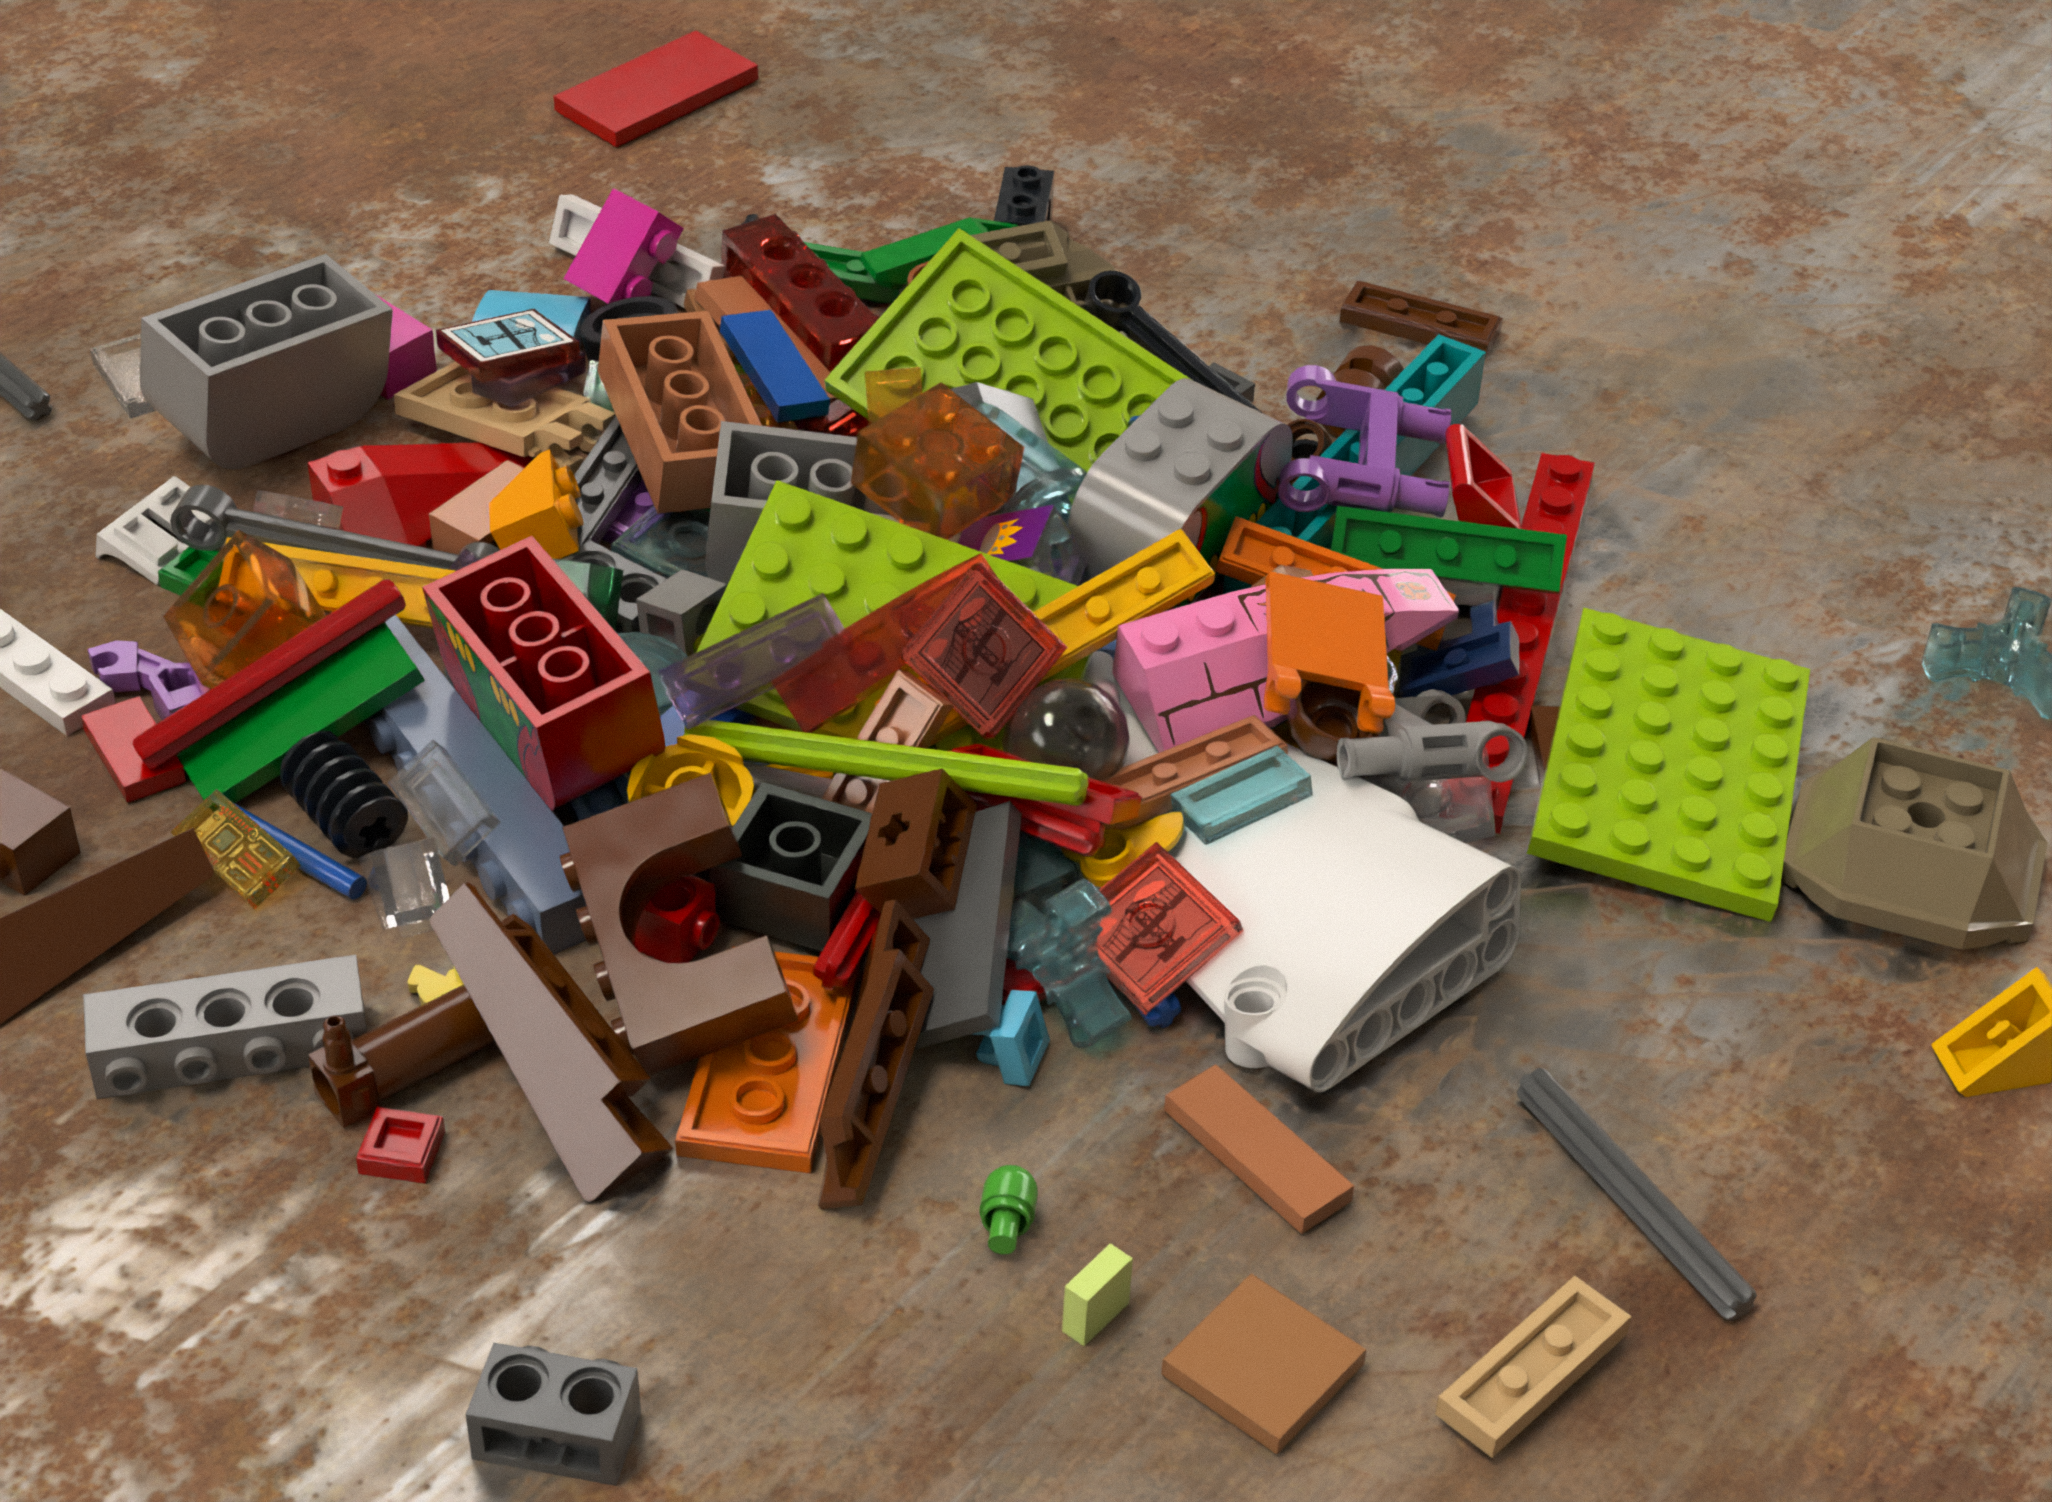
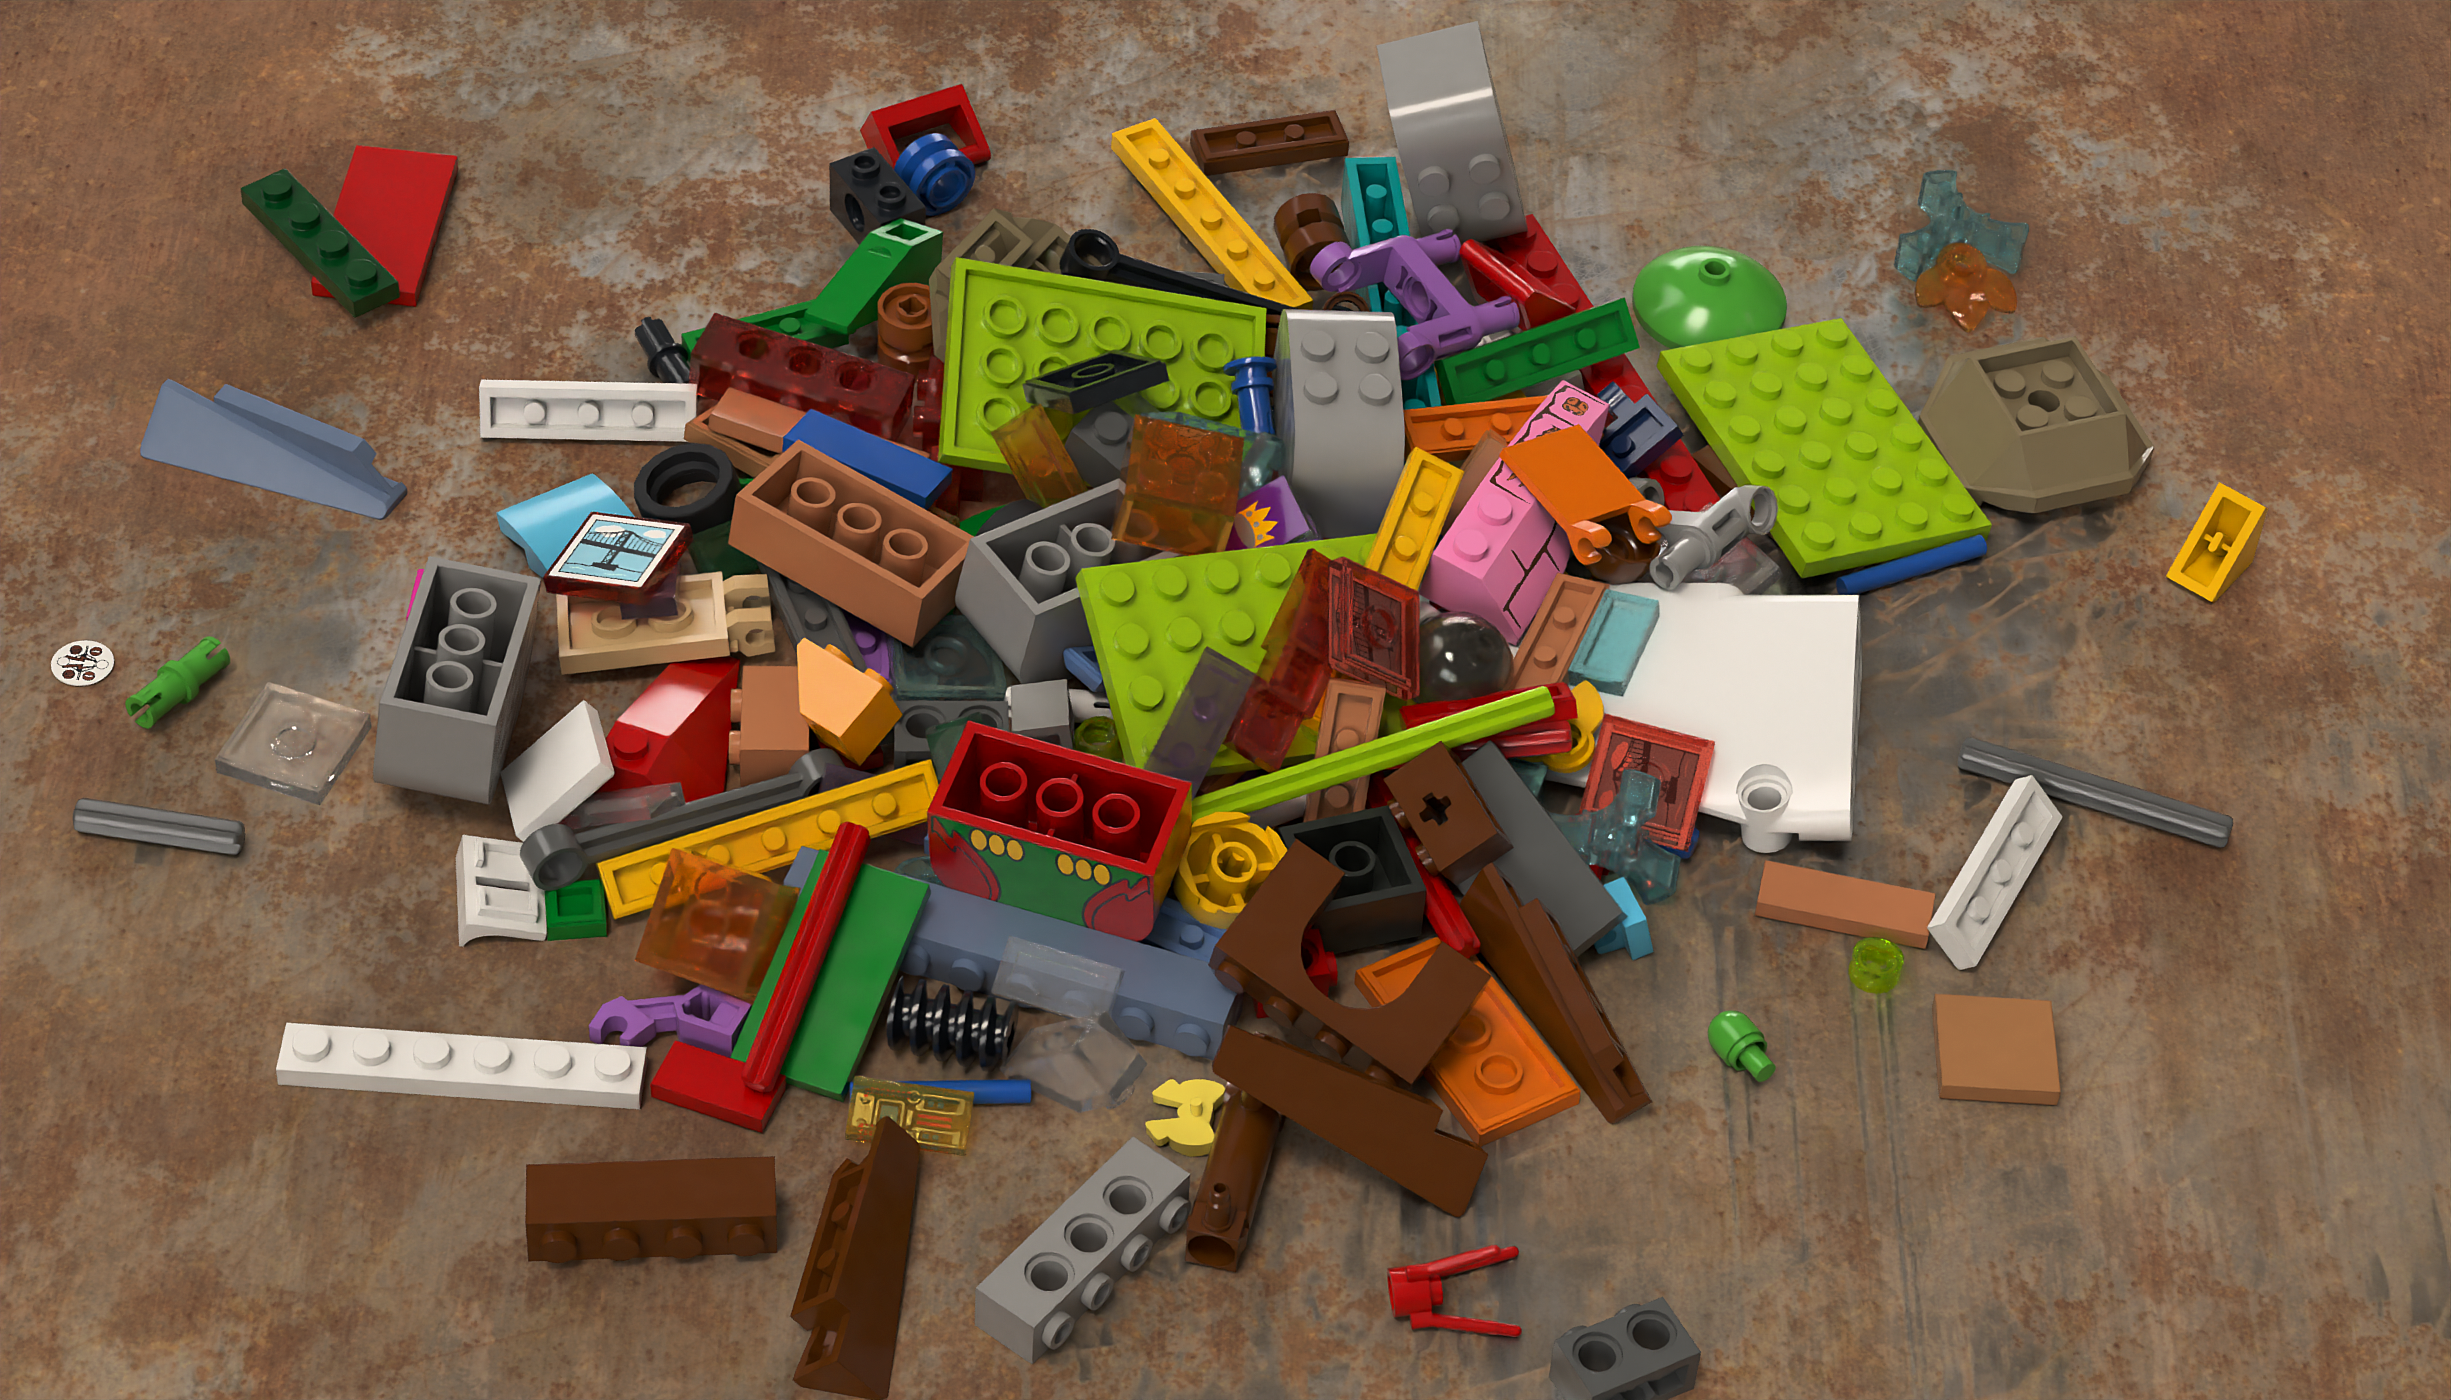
camera: 40 degrees left, 5 degrees up
red tile [356,1107,445,1184] -> none
dark pink brick [563,188,684,304] -> none
yellowish green tile [1062,1243,1133,1346] -> none
tan plate [1435,1276,1632,1458] -> none
none -> white sticker [51,640,114,686]
none -> bright green pin [125,636,230,728]
none -> sand blue wedge [140,379,407,520]
none -> dark green plate [241,168,400,318]
none -> white tile [500,700,615,842]
none -> red tile [860,84,991,169]
none -> blue wheel [894,133,975,216]
none -> black tile [1022,350,1170,414]
none -> yellow plate [1111,118,1313,310]
none -> light grey brick [1376,21,1528,246]
none -> red plant [1387,1245,1522,1337]
none -> bright green dish [1632,245,1787,349]
none -> blue bar [1836,534,1987,595]
none -> clear neon green bush [1848,937,1904,994]
none -> clear orange plate [1915,243,2017,333]
none -> white plate [1927,775,2062,970]

